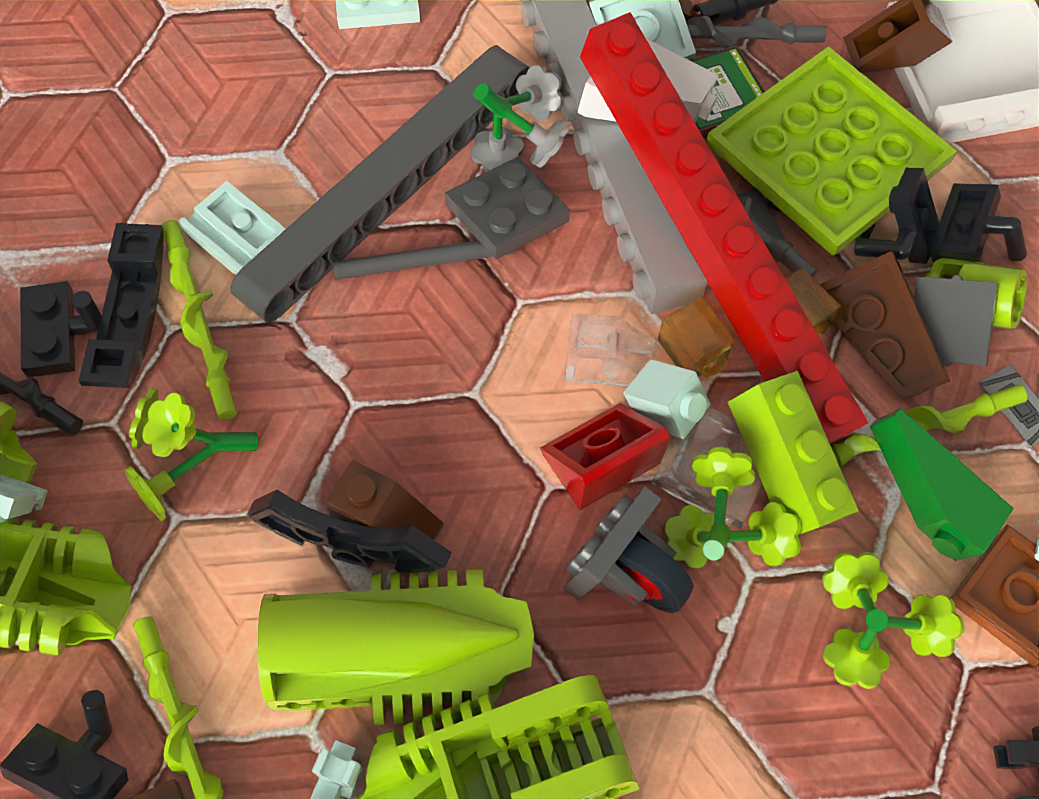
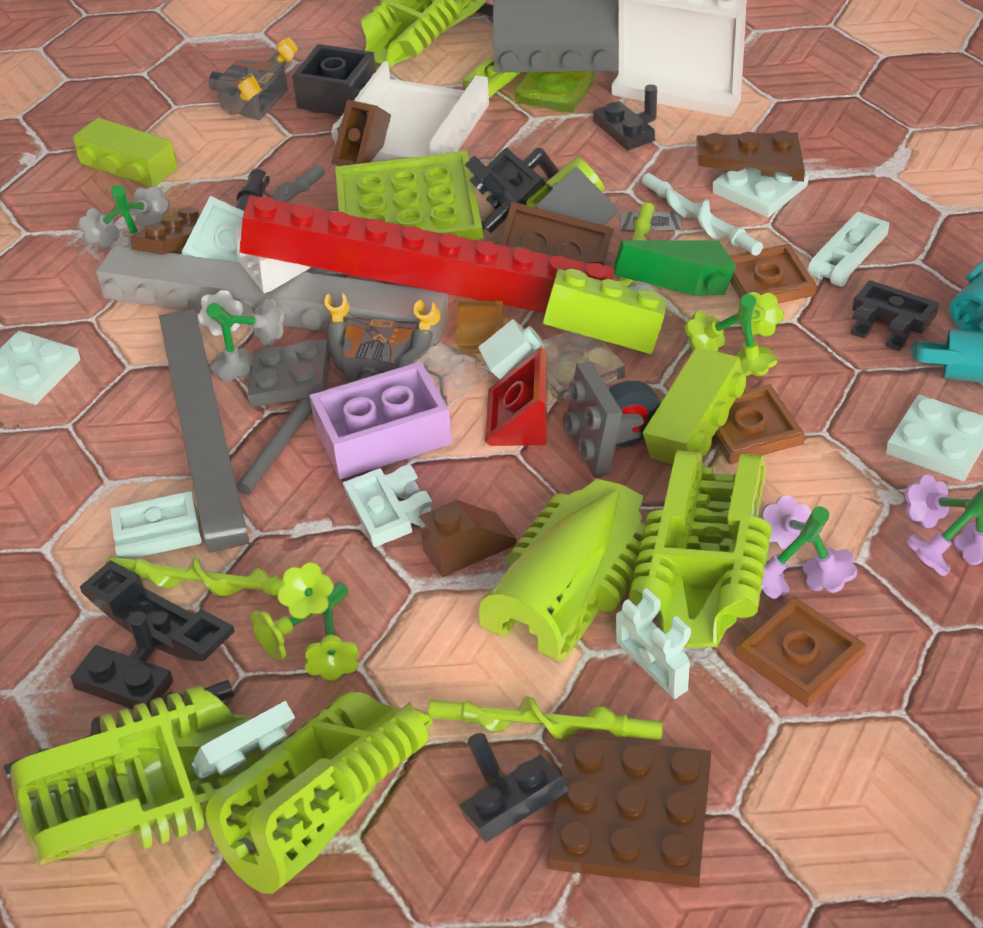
camera: 50 degrees left, 20 degrees down
black tile [246,490,452,573] -> none
lime plant [663,447,802,568] -> none
none -> lavender brick [309,361,452,480]
none -> torso [324,293,441,384]
none -> light aqua plate [343,465,433,547]
none -> lime brick [643,347,746,465]
none -> dark orange tile [713,384,805,464]

